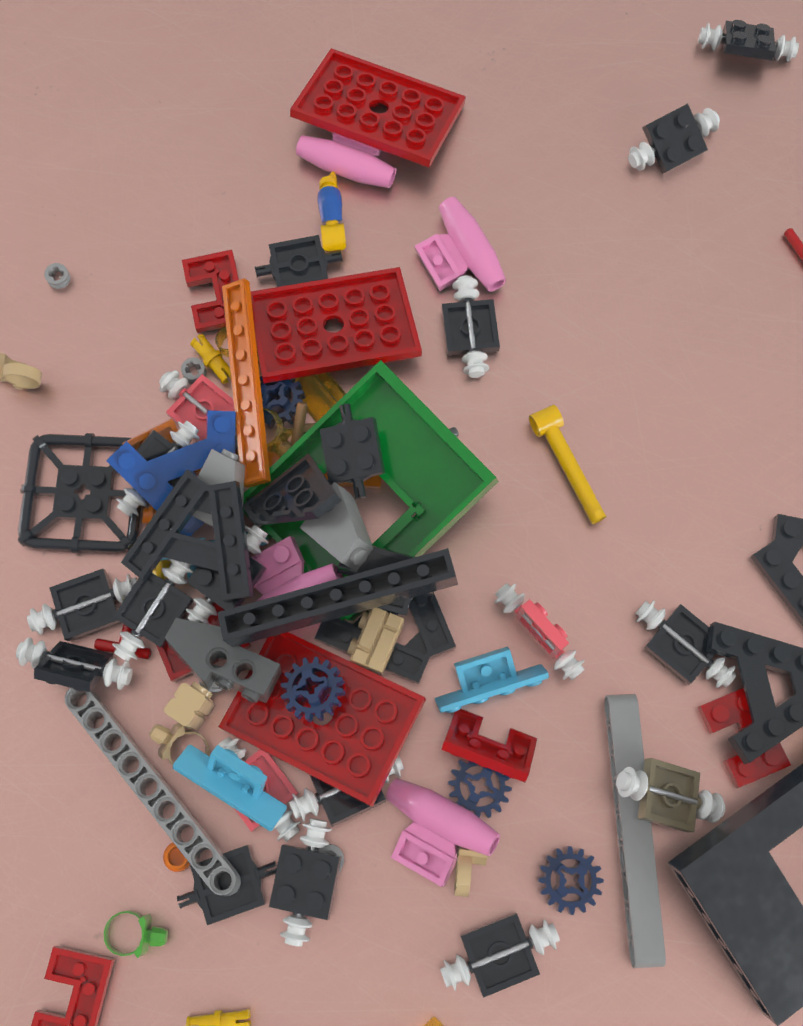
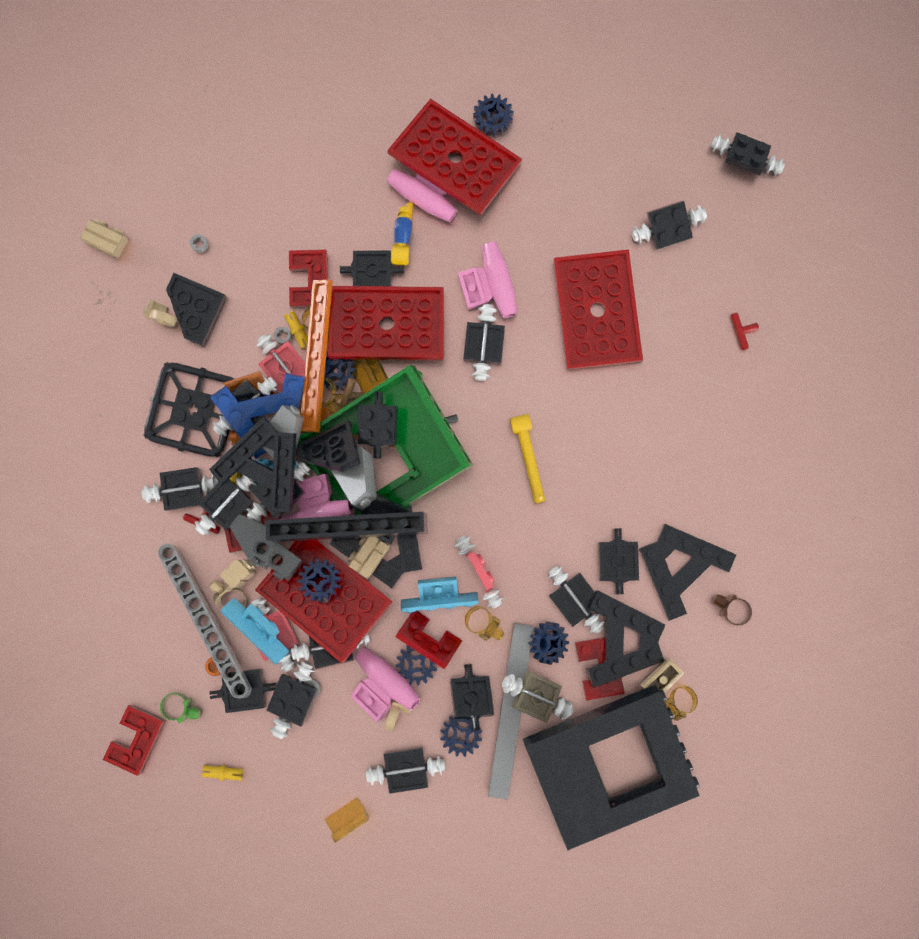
camera: 20 degrees right, 10 degrees up
black plate [16,637,133,692] -> none
none -> black plate [166,273,226,347]
none -> black plate [450,664,494,731]
none -> clear yellow piece [465,606,504,641]
none -> dark blue gear [473,93,514,136]
none -> dark blue gear [528,621,569,665]
none -> red plate [553,249,643,370]
none -> black plate [598,528,639,595]

